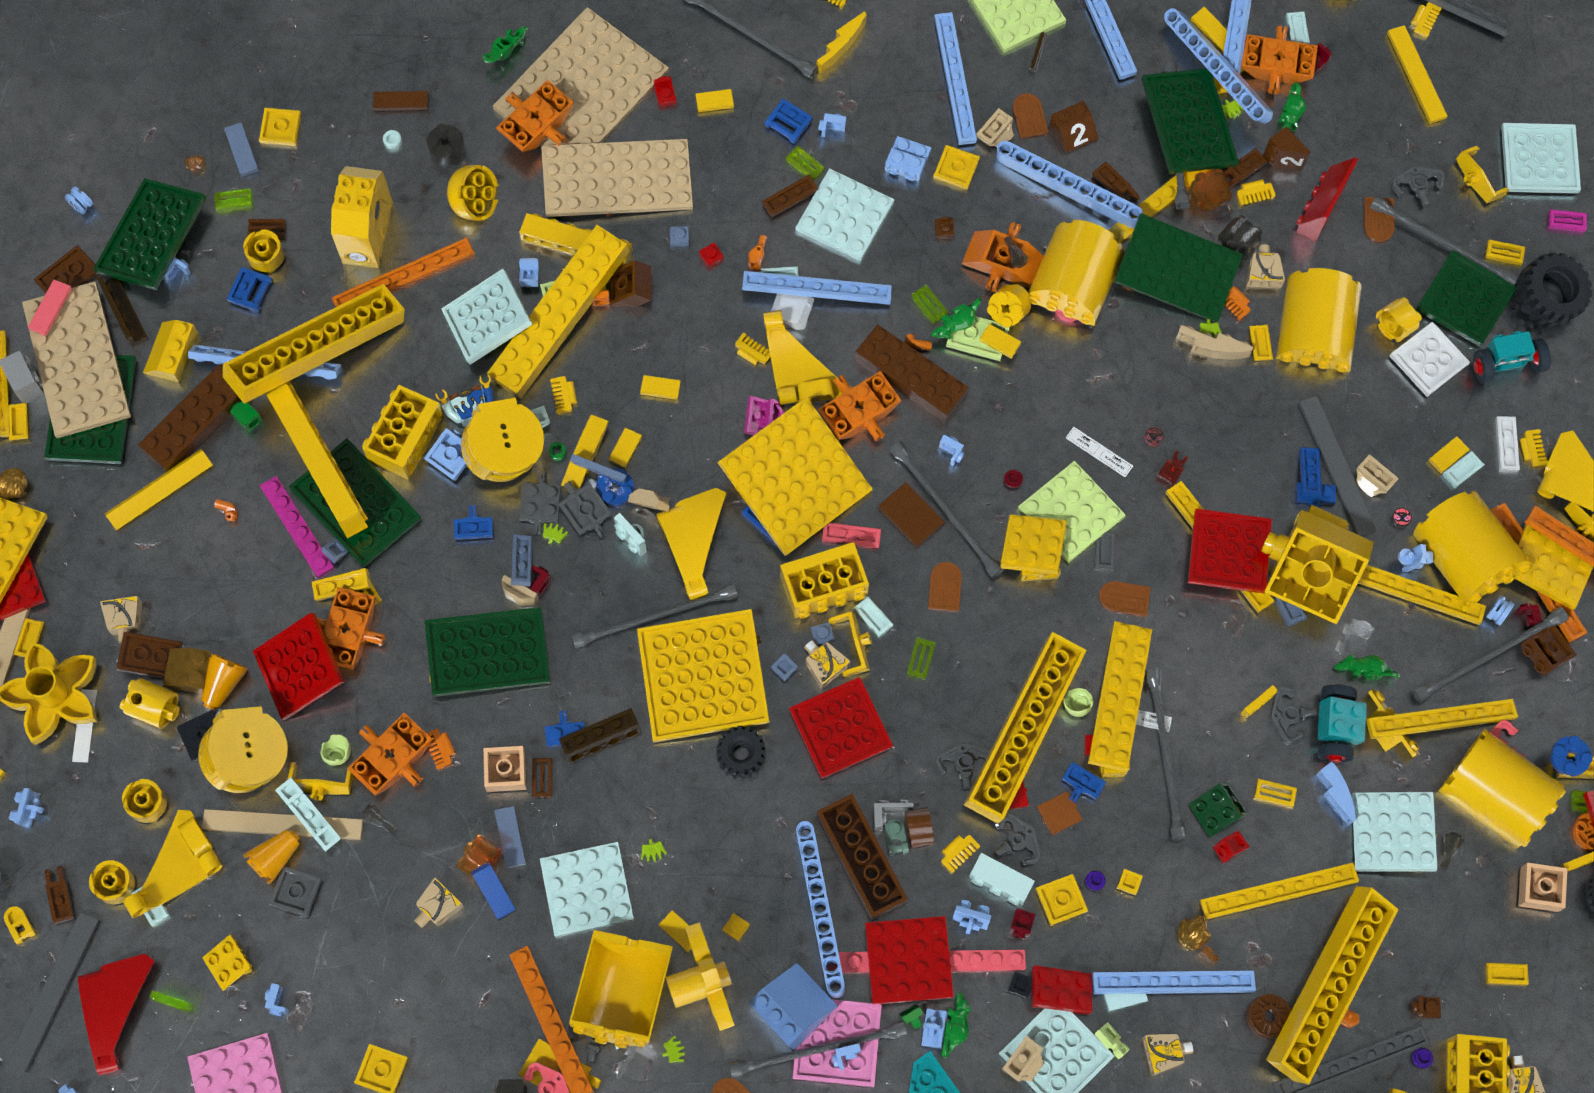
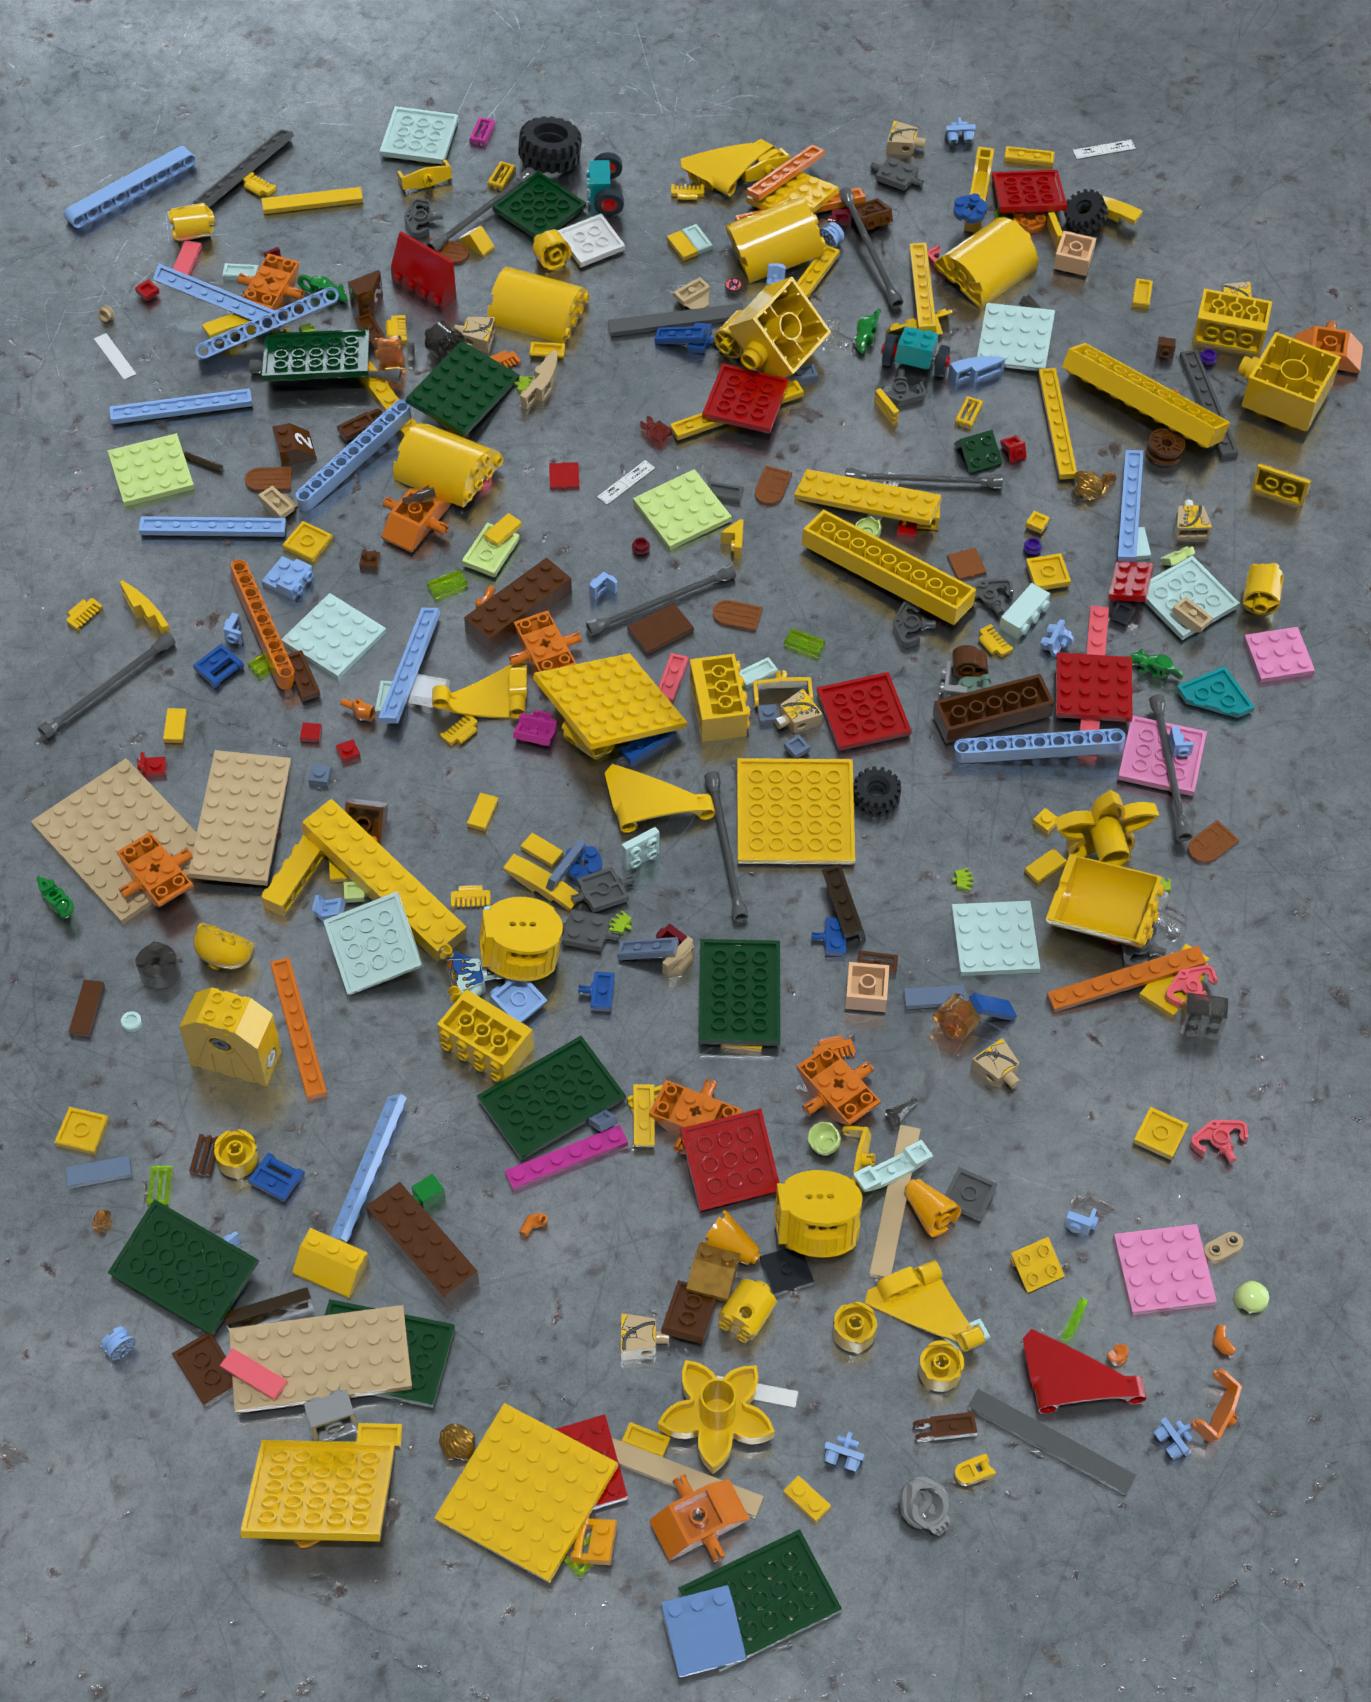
camera: 80 degrees left, 15 degrees down
yellow tile [105,449,213,530] -> none
yellow brick [223,284,405,404] -> none
yellow brick [266,381,368,538] -> none
tan slope [628,488,671,512] -> none
medium blue slope [749,963,838,1050] -> none
green tile [898,1004,923,1029] -> none
light blue hips [921,1009,948,1049] -> none
green animal [931,297,982,340] -> none
yellow brick [987,284,1031,328] -> none
yellow plate [1000,515,1067,574] -> none
dark red bracket [1009,908,1036,939] -> none
blue plate [1062,762,1106,803] -> none
clear smoke tile [1144,427,1164,447] -> none
white tile [1495,416,1520,472] -> none
none -> orange beam [231,560,294,690]
none -> red tile [300,722,322,743]
none -> yellow slope [459,226,495,257]
none -> red piece [549,461,579,490]
none -> orange piece [1107,1343,1129,1367]

